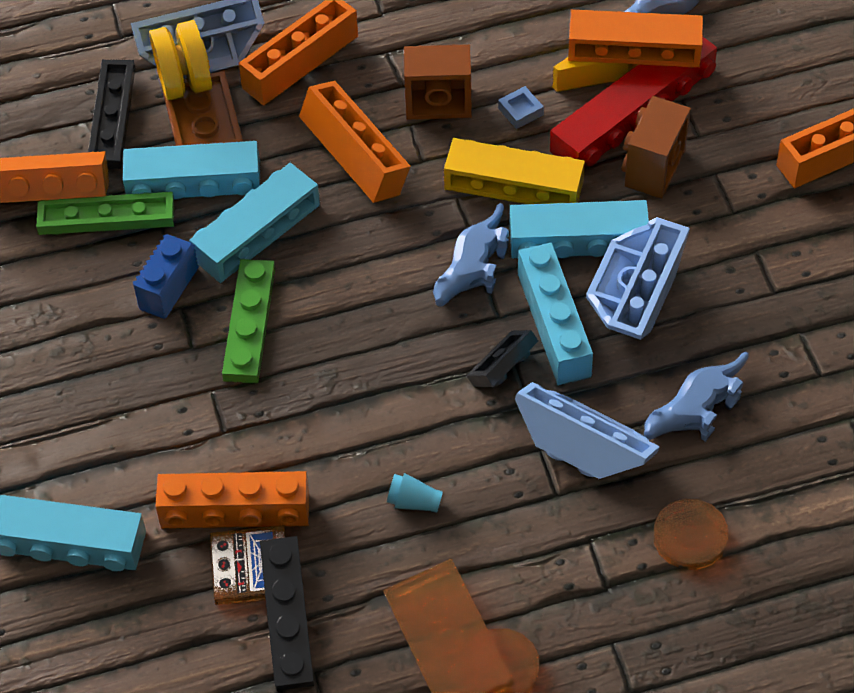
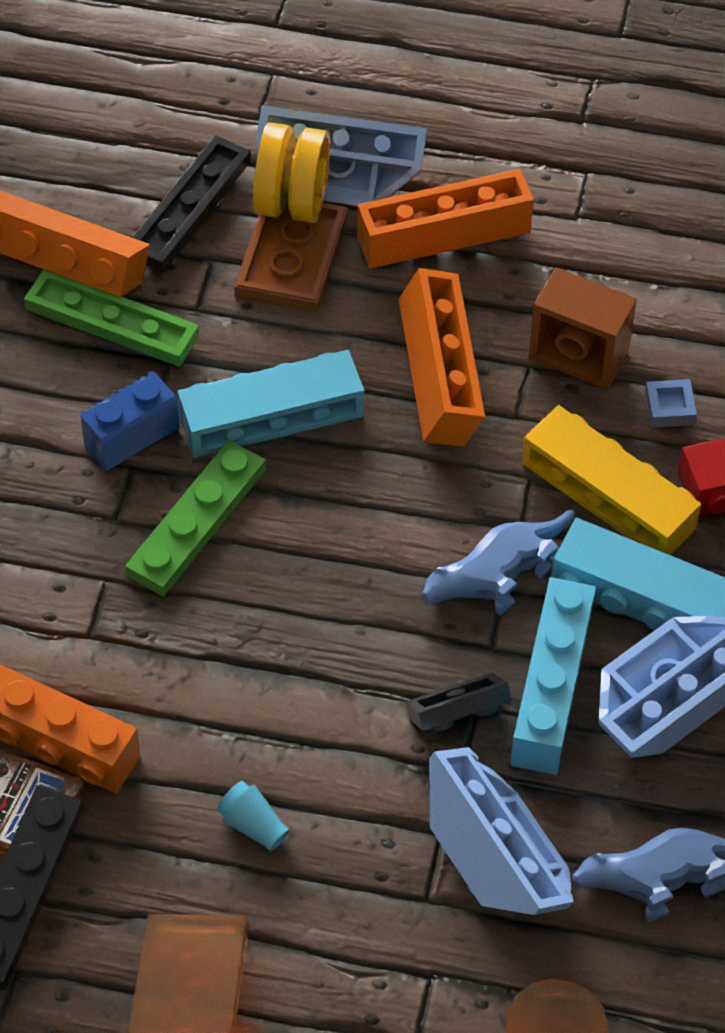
camera: 25 degrees right, 0 degrees up
medium azure brick [123,141,261,199] -> none

